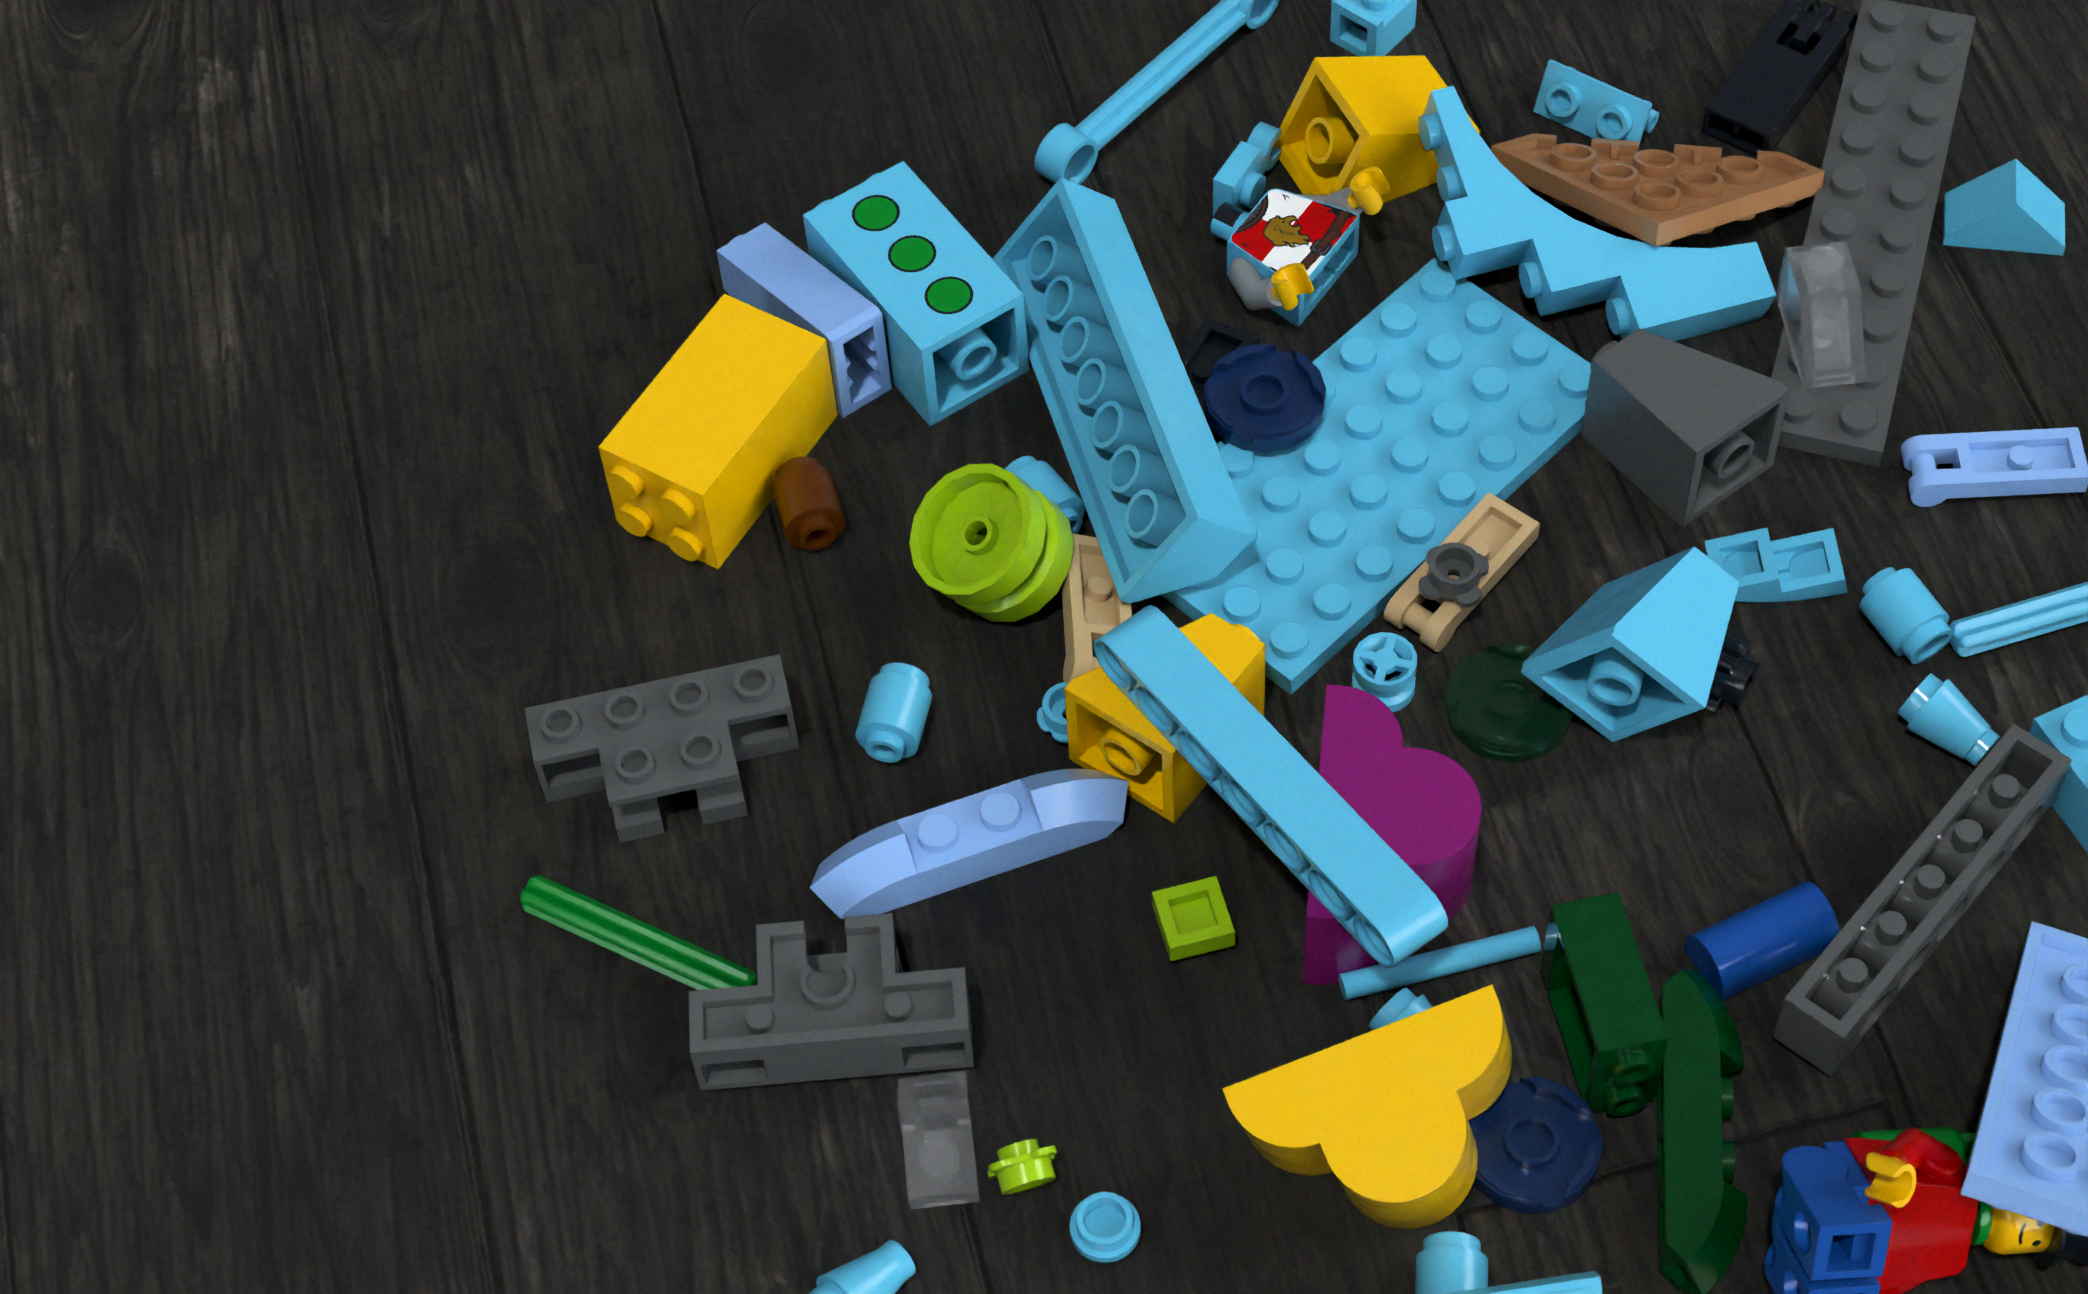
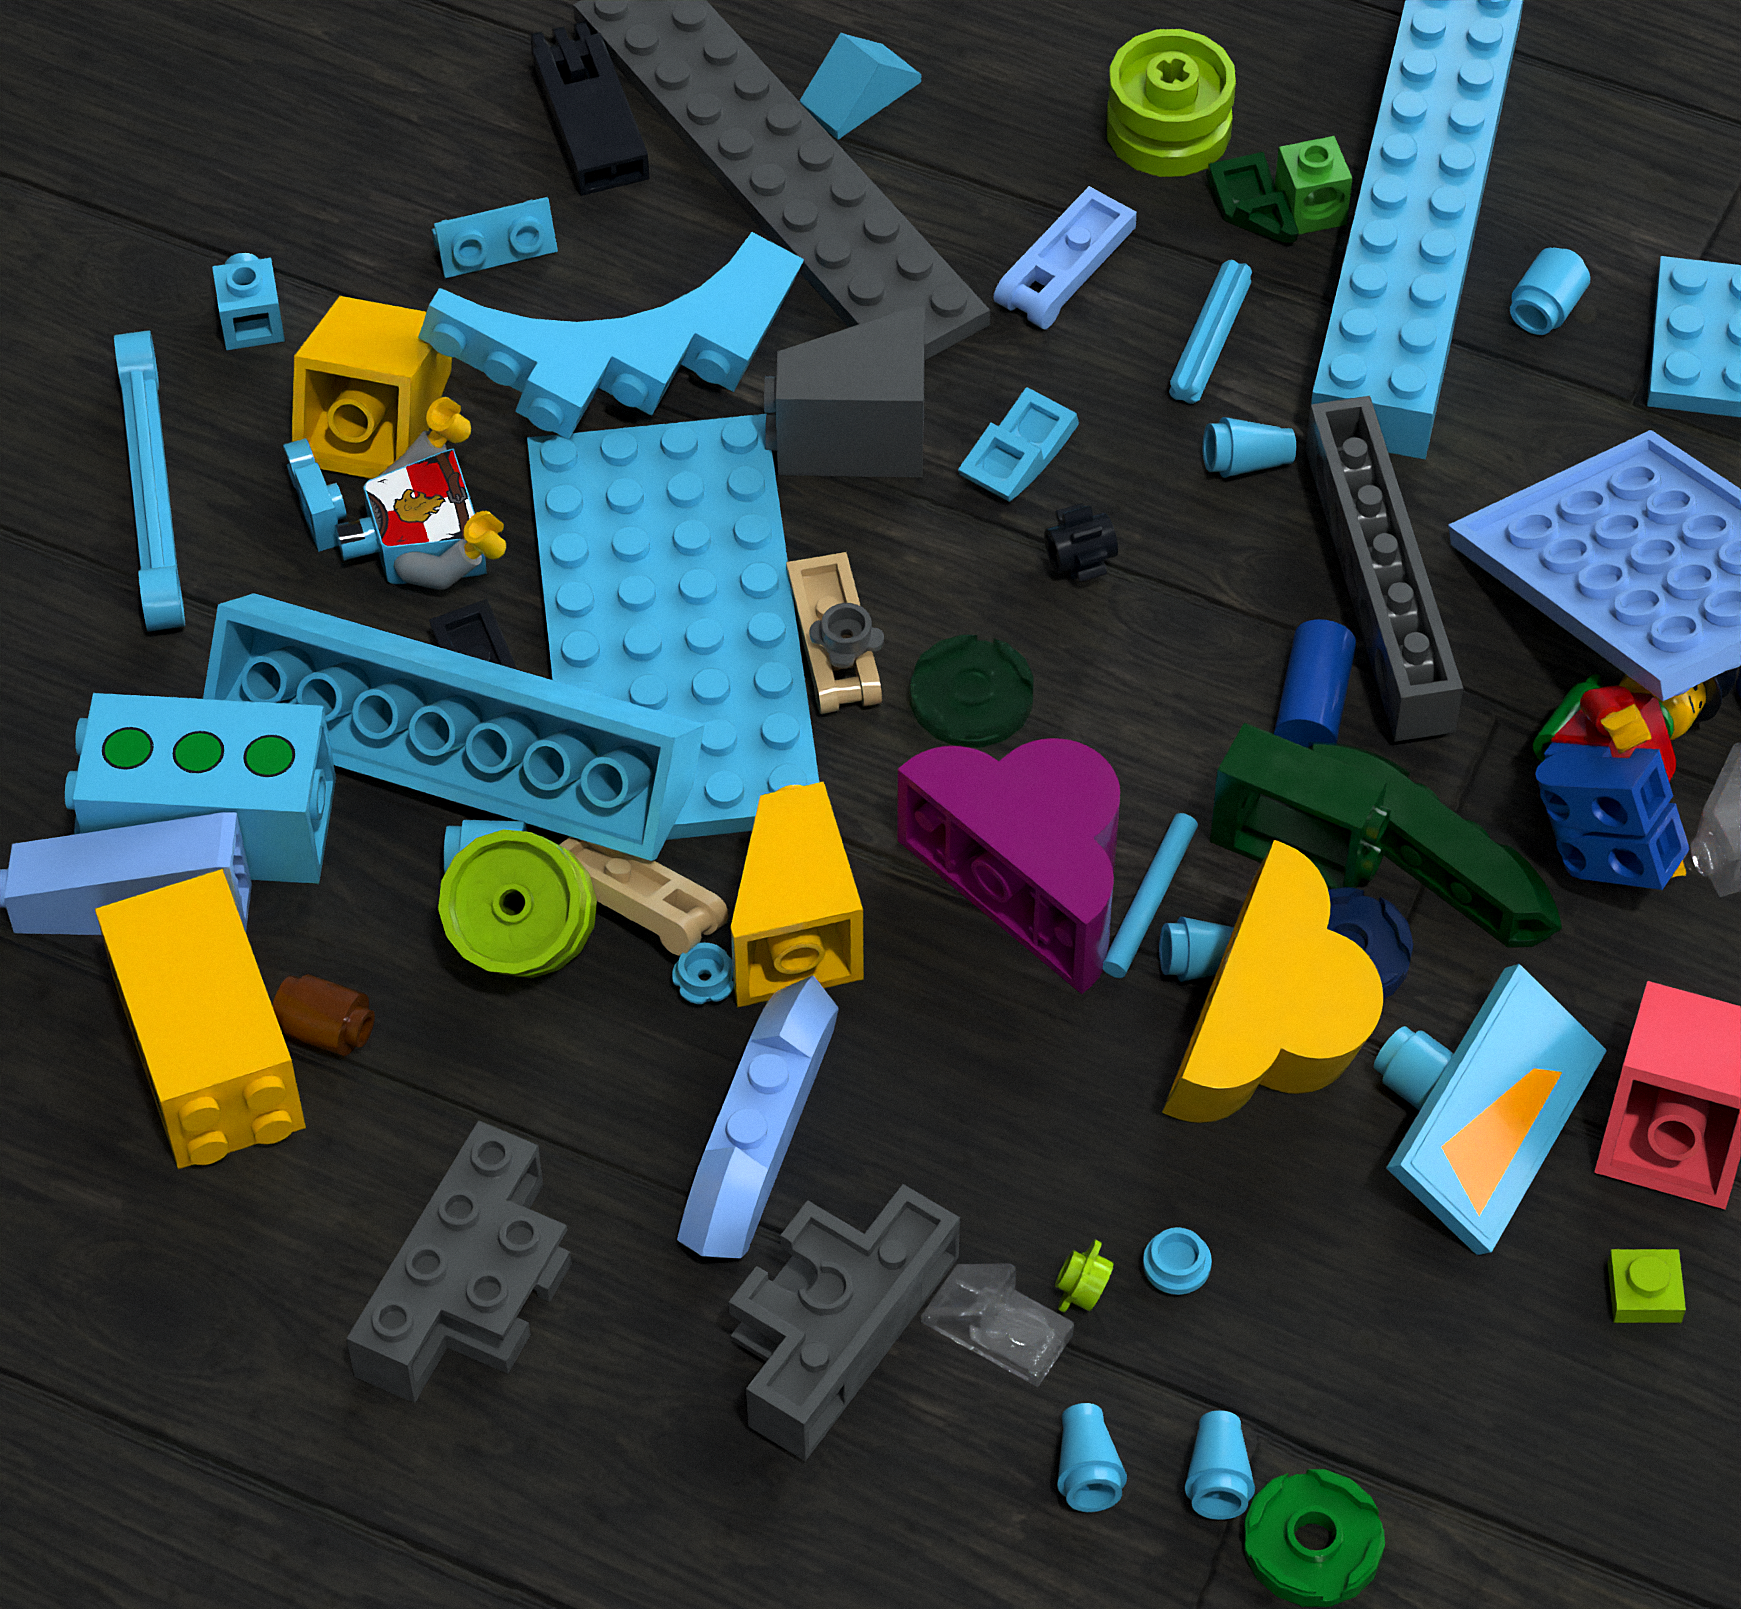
camera: 55 degrees left, 0 degrees up
green axle [519,875,758,990] -> none
medium azure brick [855,662,932,763] -> none
medium azure beam [1093,605,1448,968] -> none
lime plate [1152,876,1235,962] -> none
dark blue tile [1203,343,1326,453] -> none
medium azure wheel [1352,632,1417,713] -> none
medium nougat plate [1491,133,1825,247] -> none
medium azure slope [1521,546,1740,742] -> none
clear slope [1776,241,1866,389] -> none
medium azure brick [1859,567,1954,664] -> none

